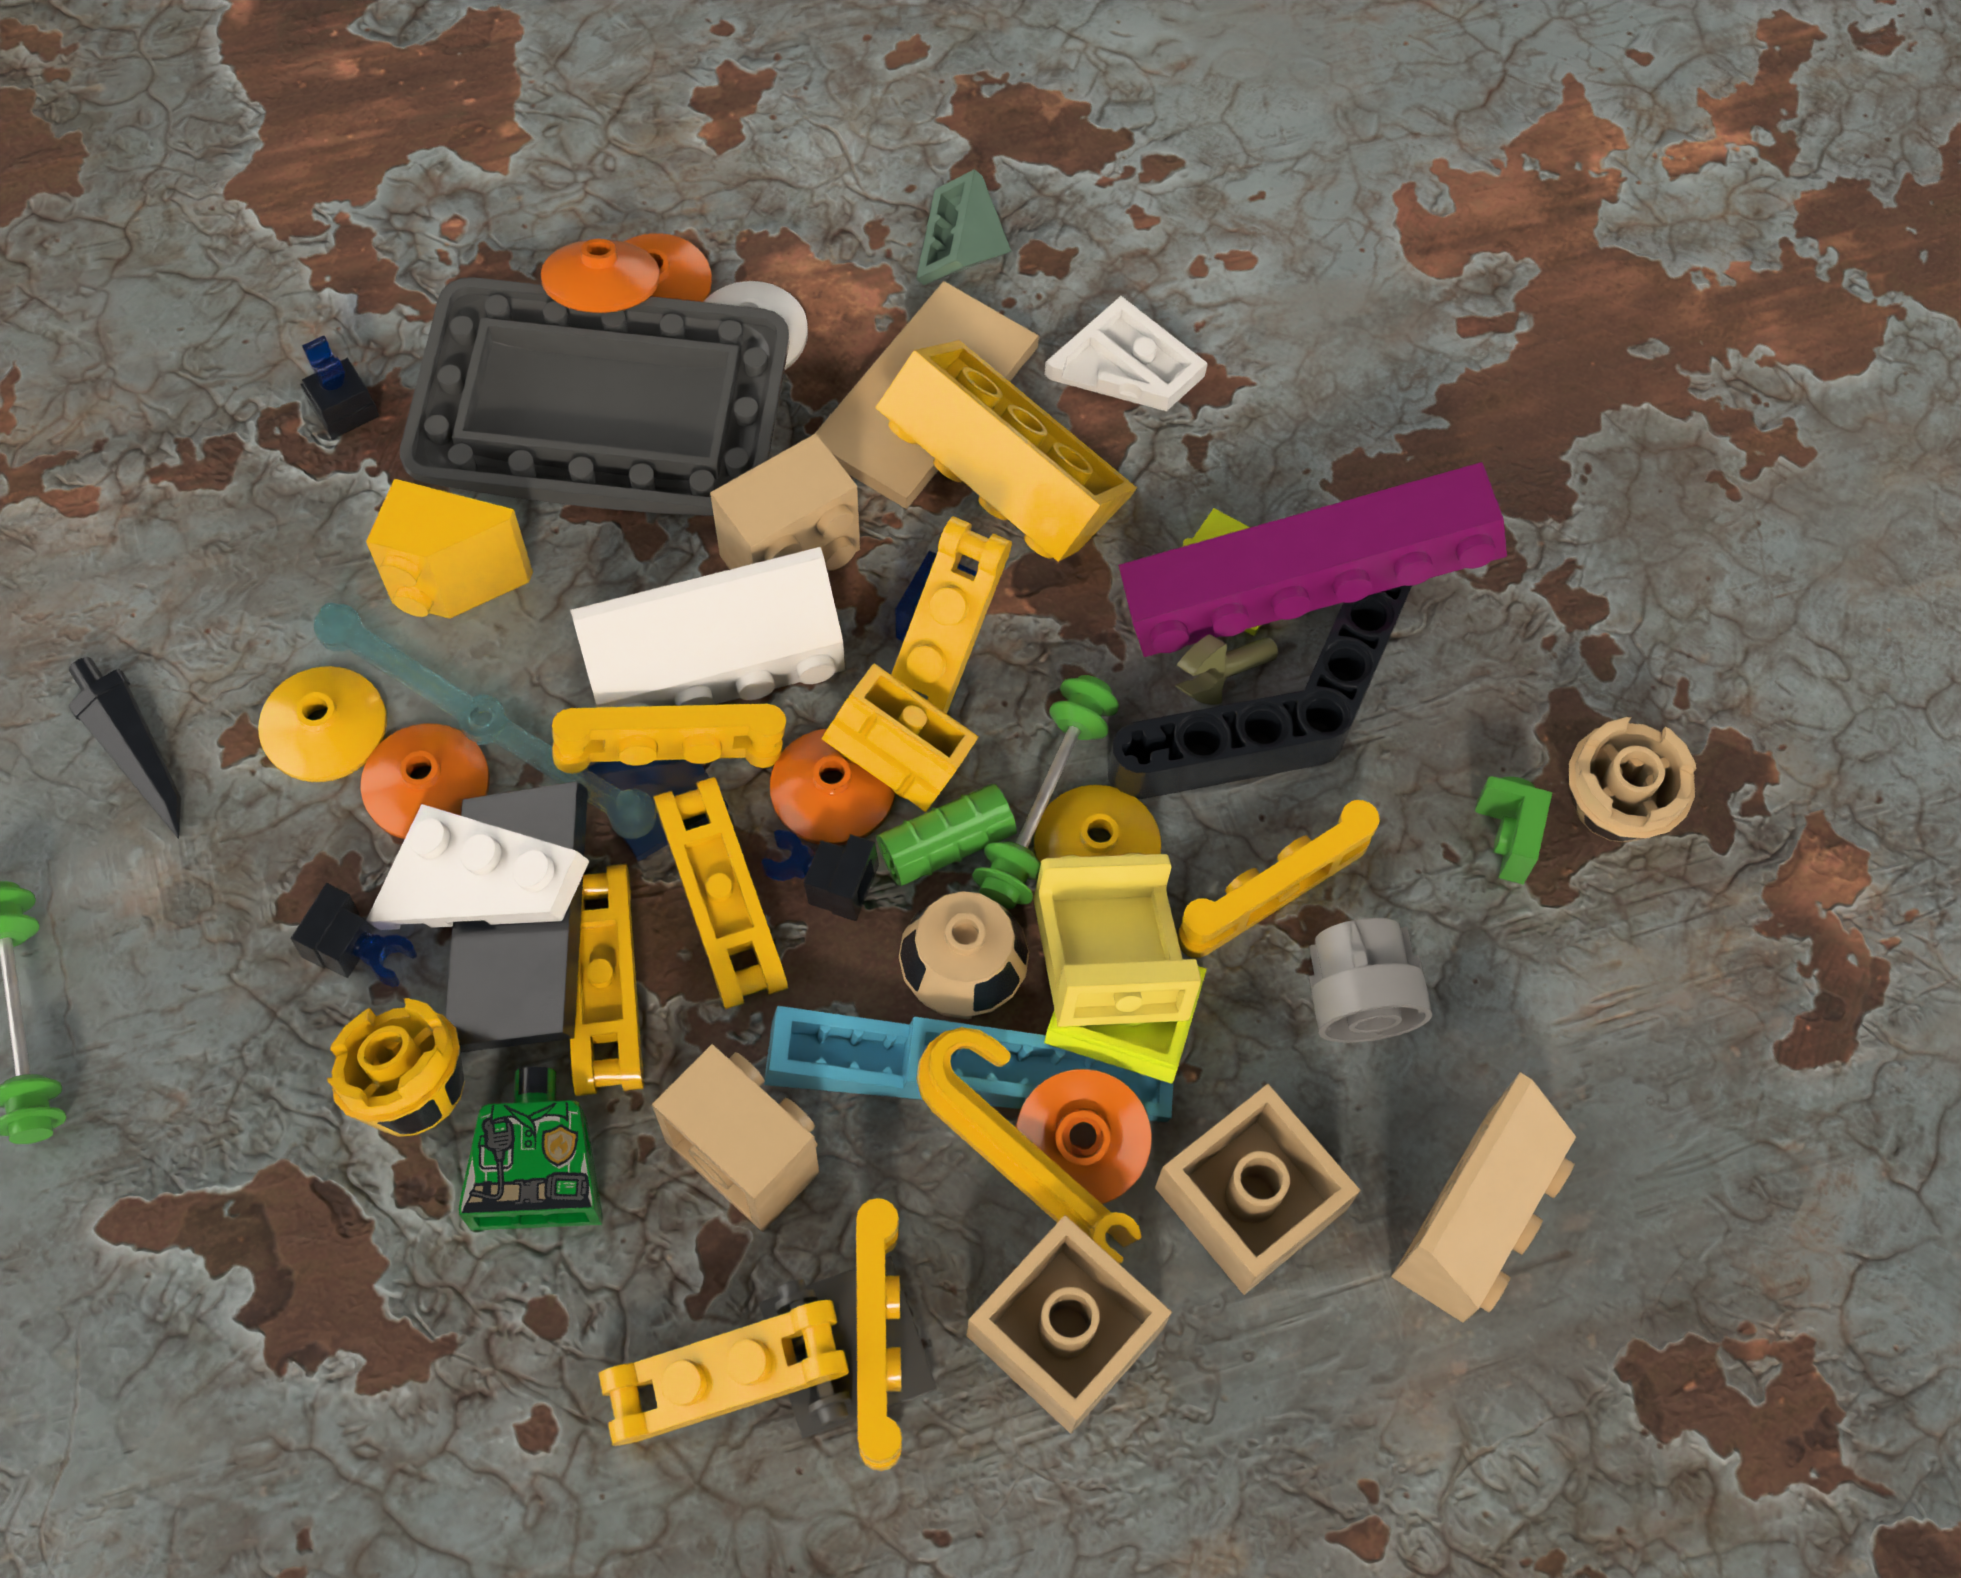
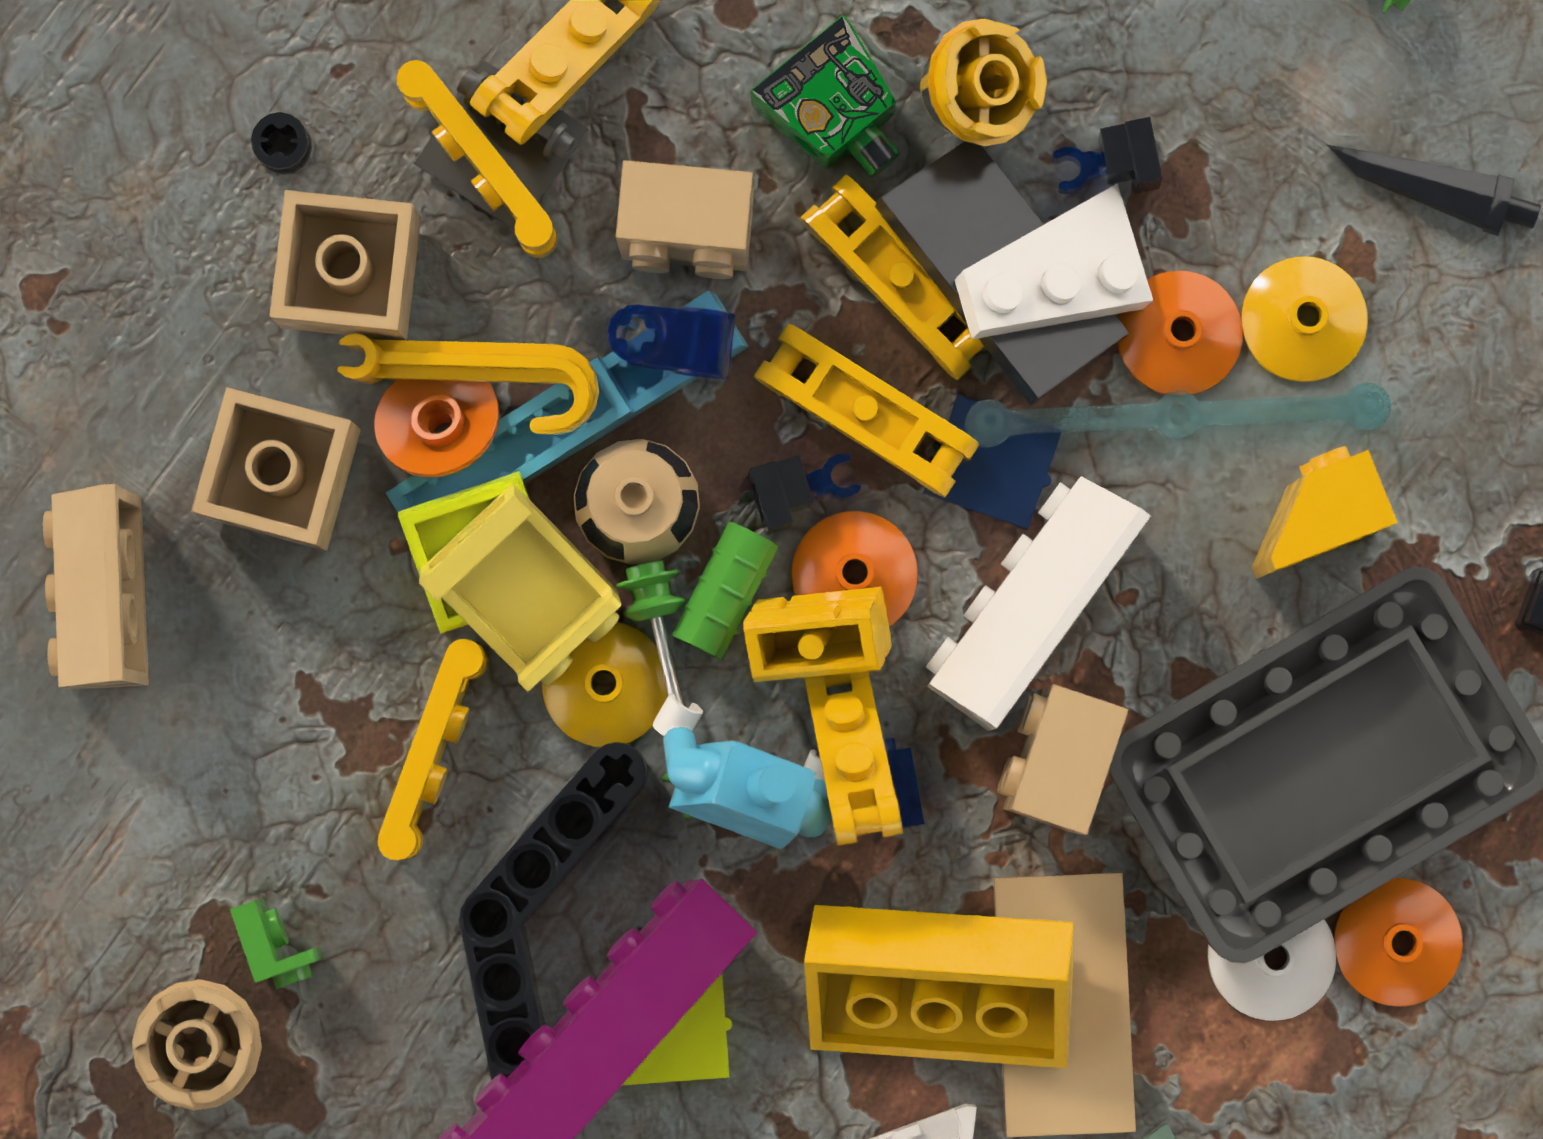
camera: 150 degrees right, 20 degrees up
orange dish [541,239,659,313] -> none
yellow plate [552,704,786,774] -> none
olive bar [1175,634,1278,705] -> none
light grey piece [1309,918,1432,1043] -> none
none -> black bush [251,112,312,174]
none -> clear blue piece [607,304,736,379]
none -> medium azure torso [653,693,831,849]

